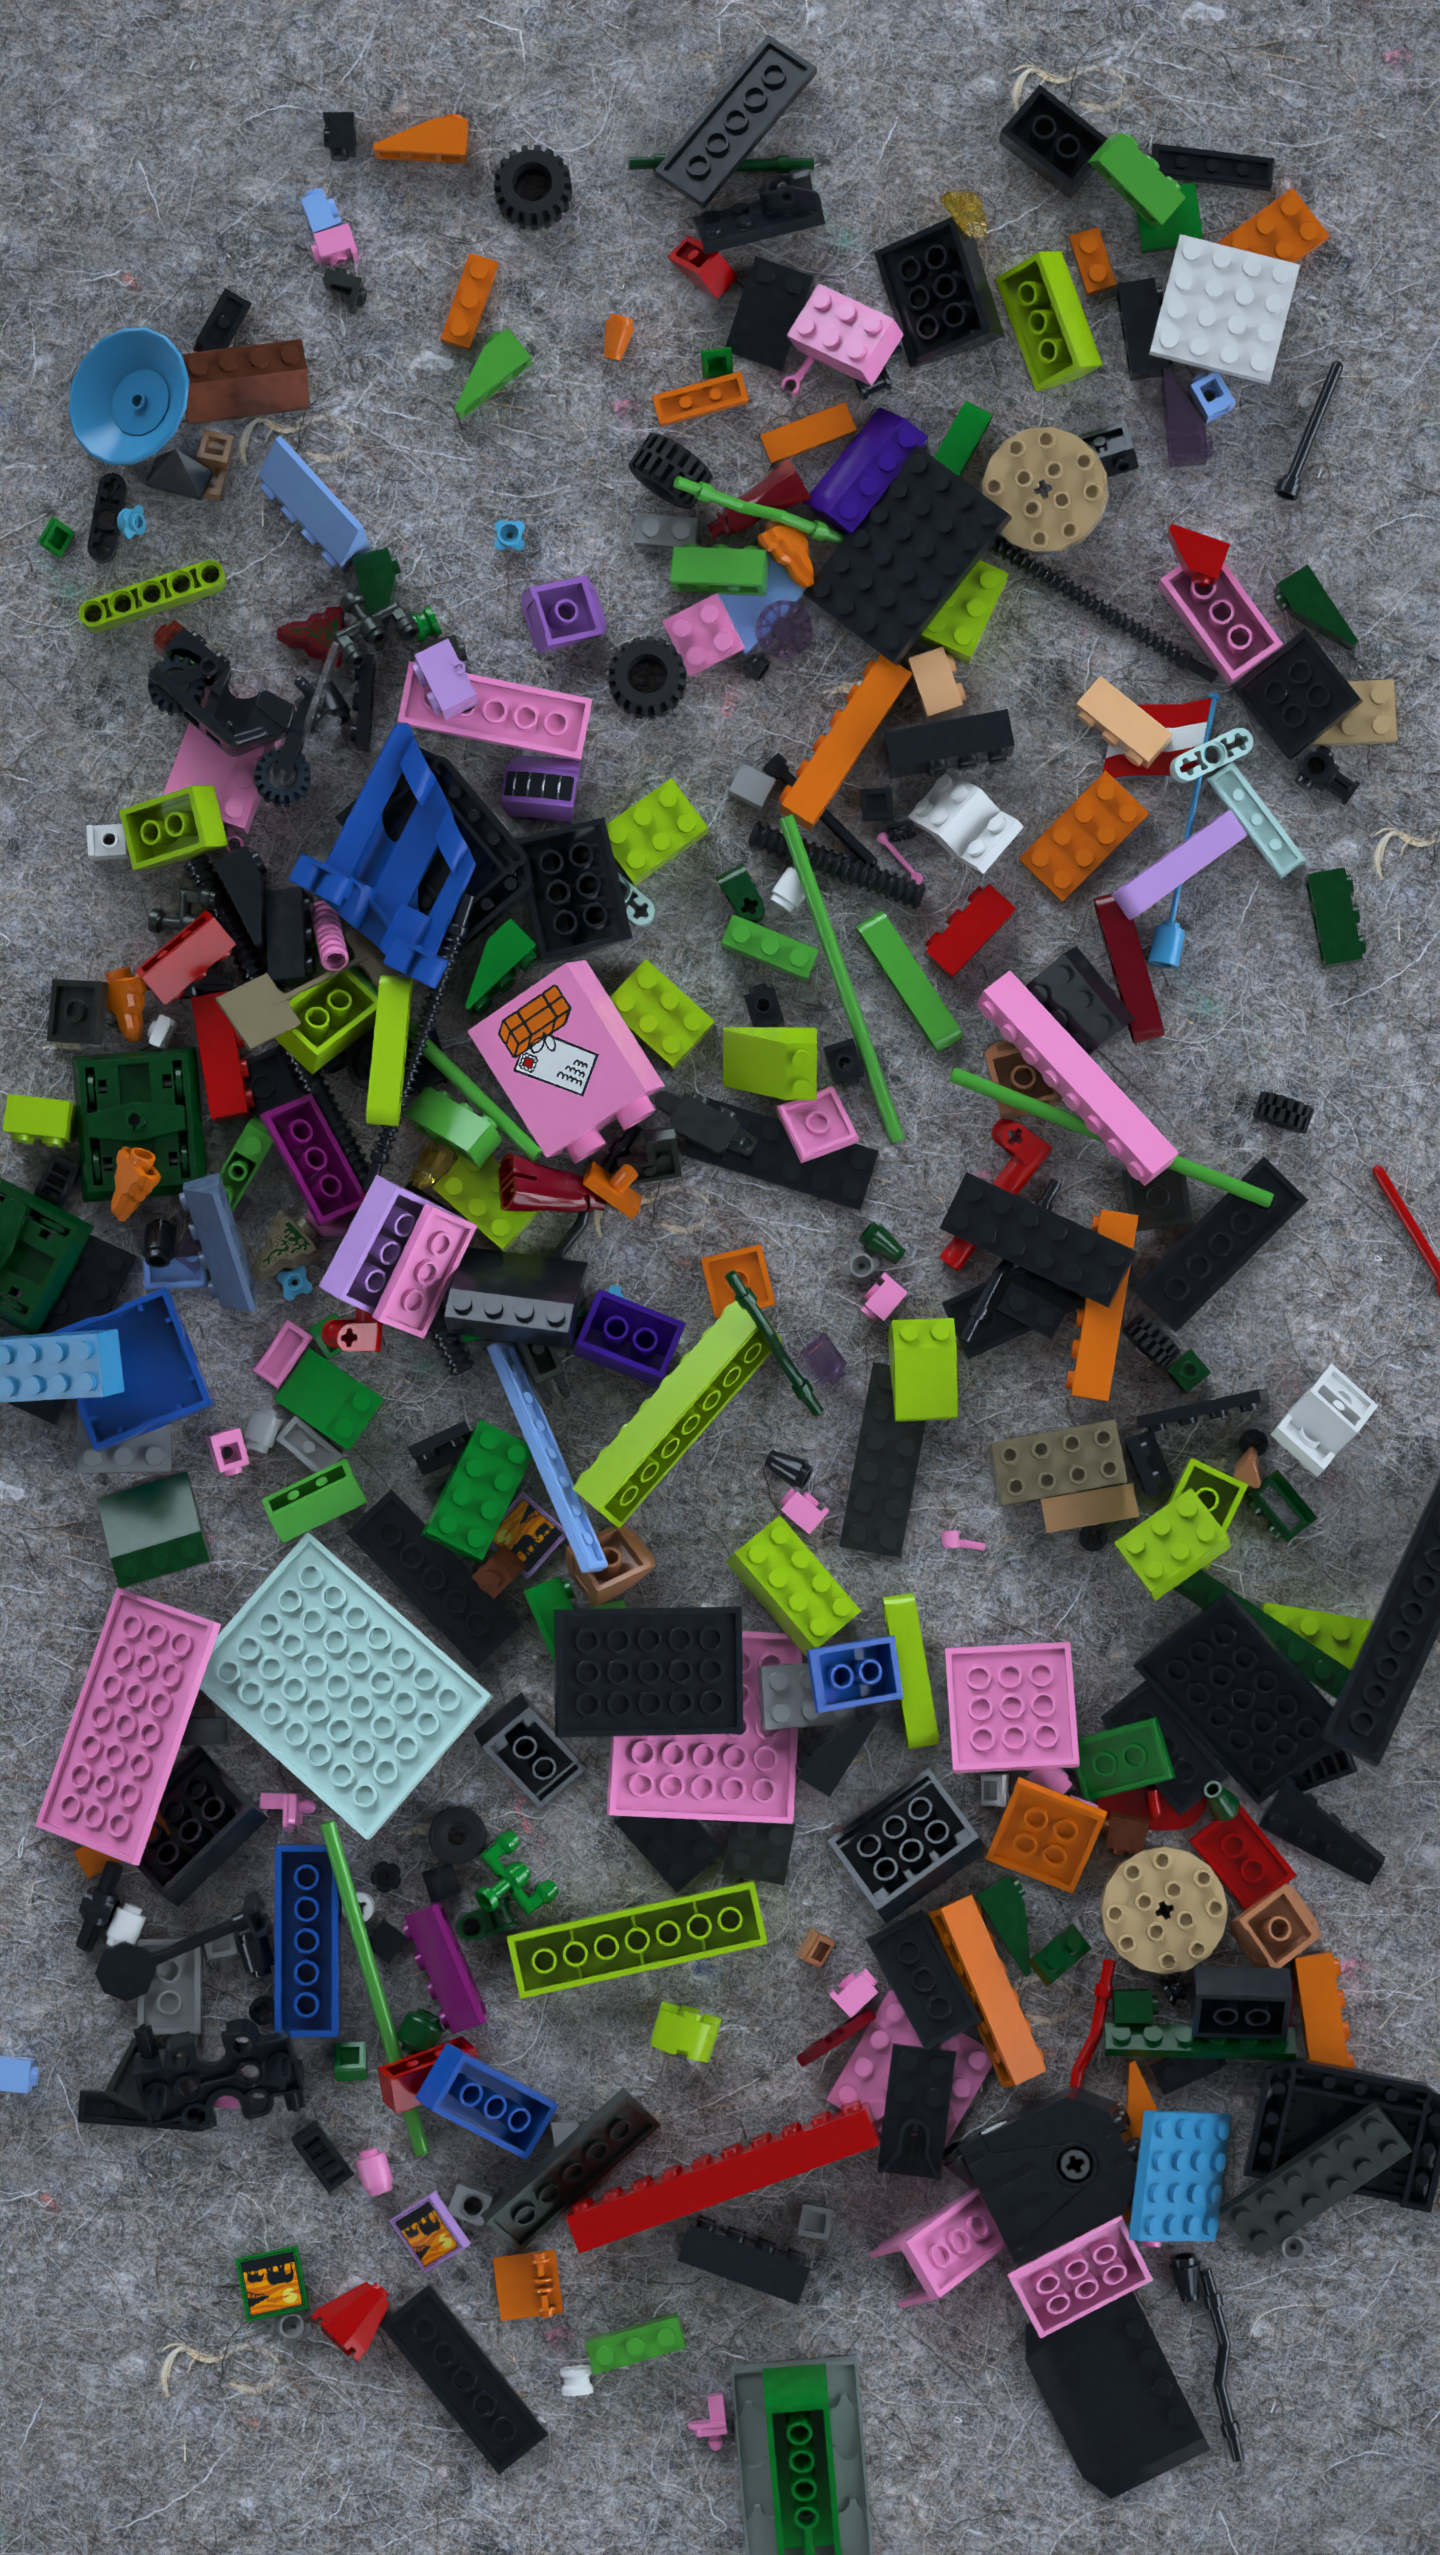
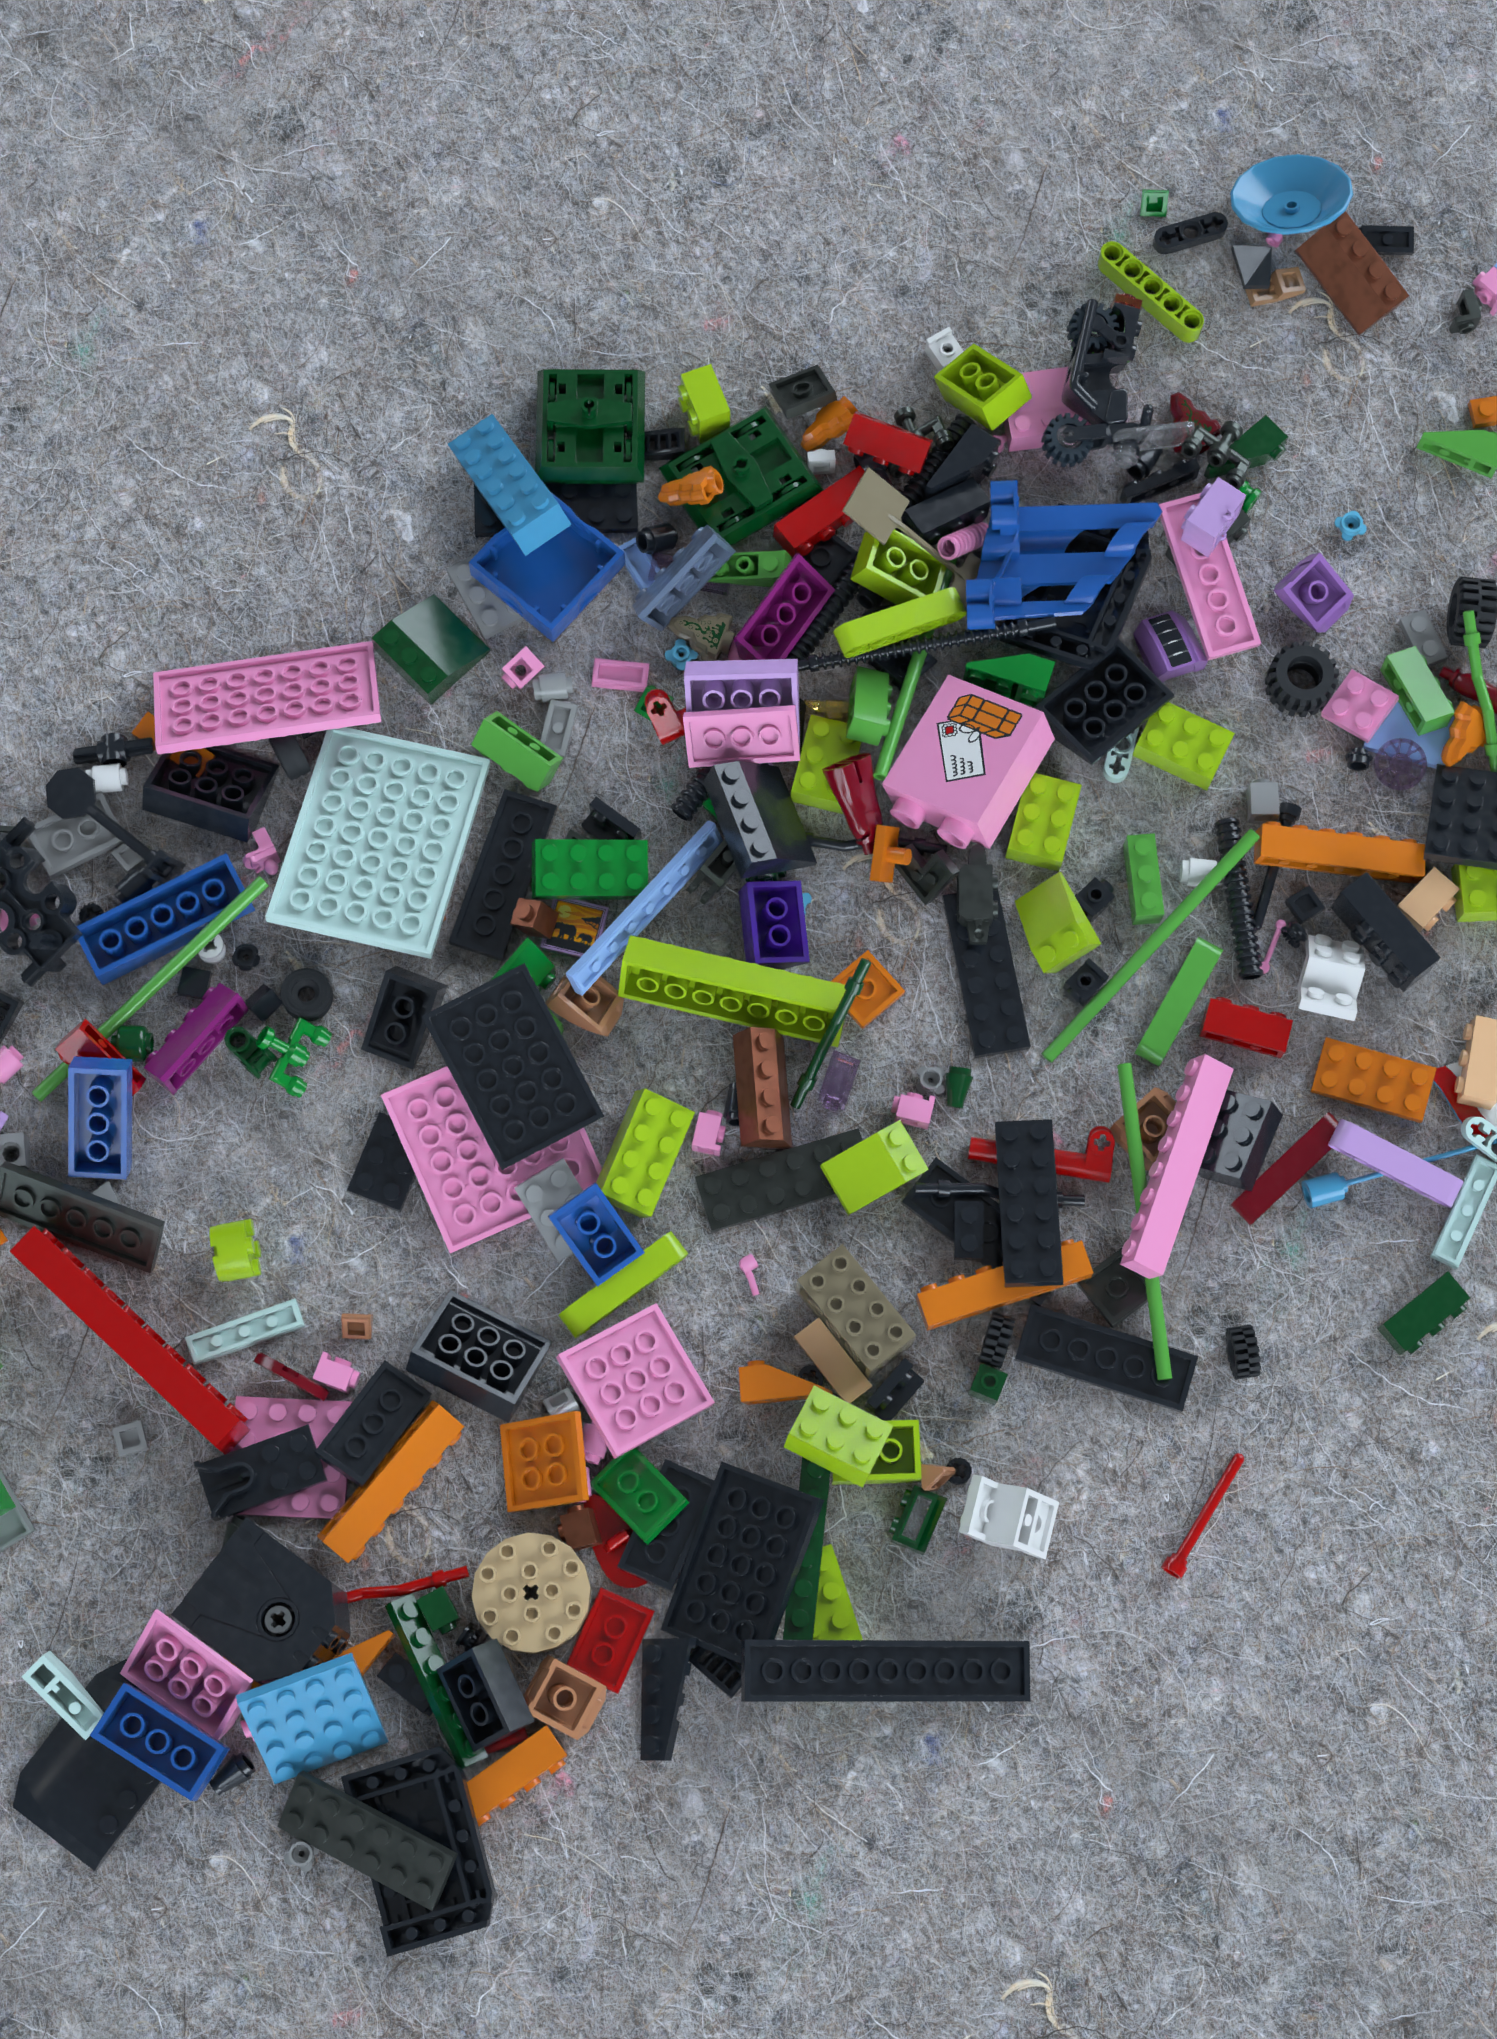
camera: 55 degrees right, 10 degrees down
medium azure plate [117,505,146,539] -> none
light blue slope [258,436,371,572] -> none
green slope [274,1348,386,1452] -> none
green slope [334,2041,368,2082] -> none
lime brick [507,1880,768,1999] -> none
black brick [677,2214,811,2305] -> none
dark green piece [715,863,765,924] -> none
pearl dark grey plate [722,1821,796,1885] -> none
bright pink tile [776,1086,859,1163] -> none
black slope [795,1712,880,1797] -> none
bright pink ladder [868,2187,1006,2308] -> none
dark green slope [975,1875,1031,1977] -> none
dark green plate [1027,1923,1092,1986] -> none
black wing [1137,1389,1270,1433] -> none
black bar [1200,2268,1245,2462] -> none
dark green cone [1204,1781,1239,1821] -> none
none -> light aqua slope [22,1651,104,1740]
none -> blue brick [90,1683,230,1801]
none -> light aqua tile [185,1298,305,1366]
none -> copper slope [733,1027,792,1149]
none -> orange slope [739,1360,833,1405]

